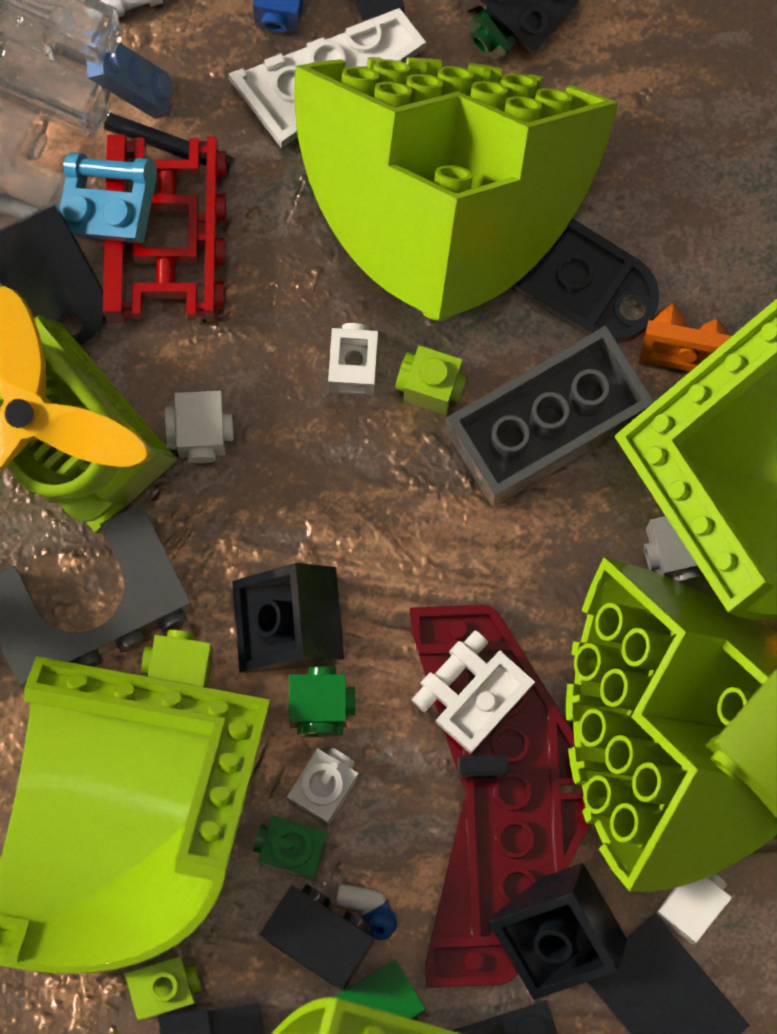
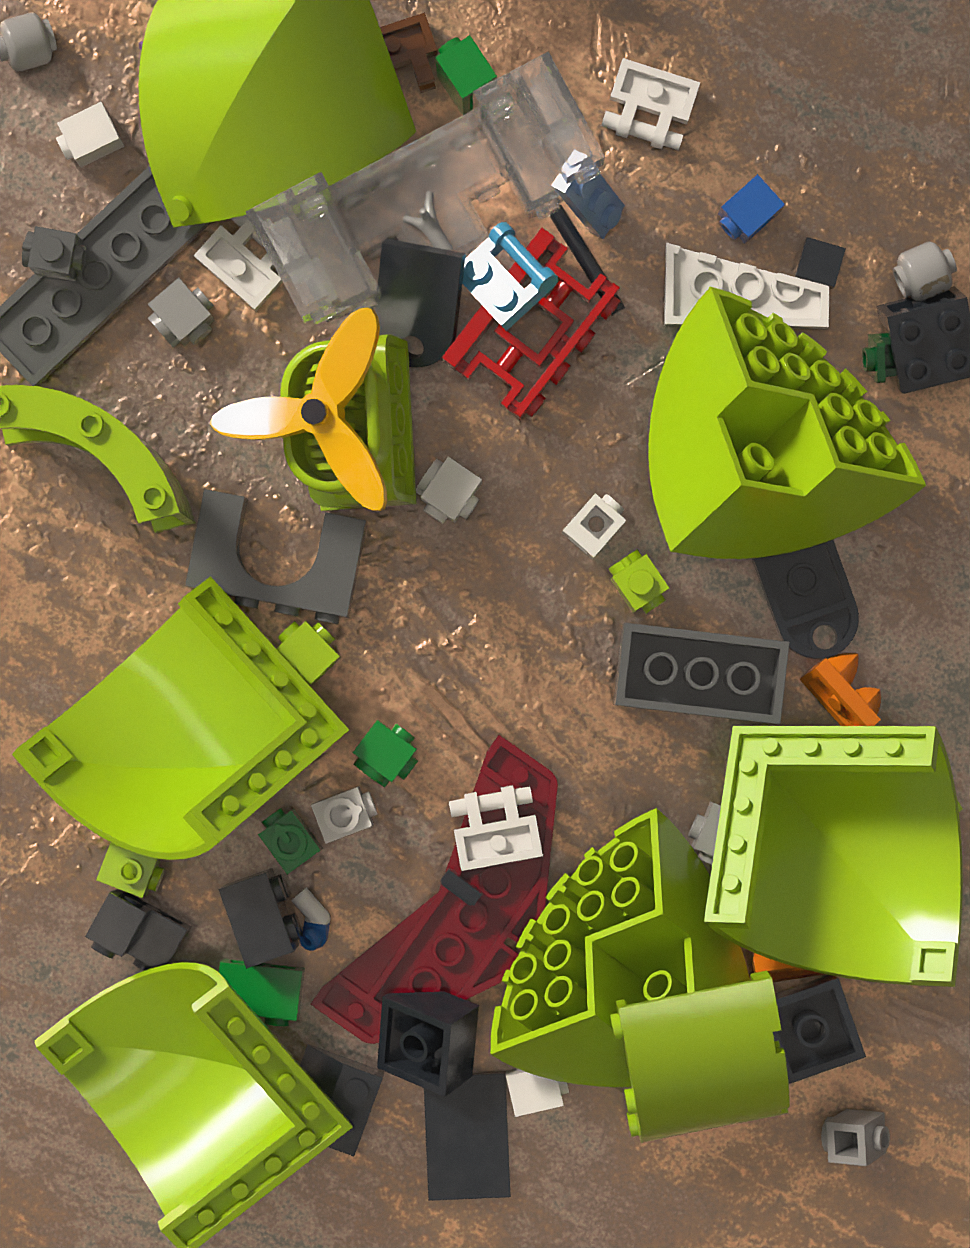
camera: 40 degrees right, 10 degrees up
black slope [232,563,344,673] -> none

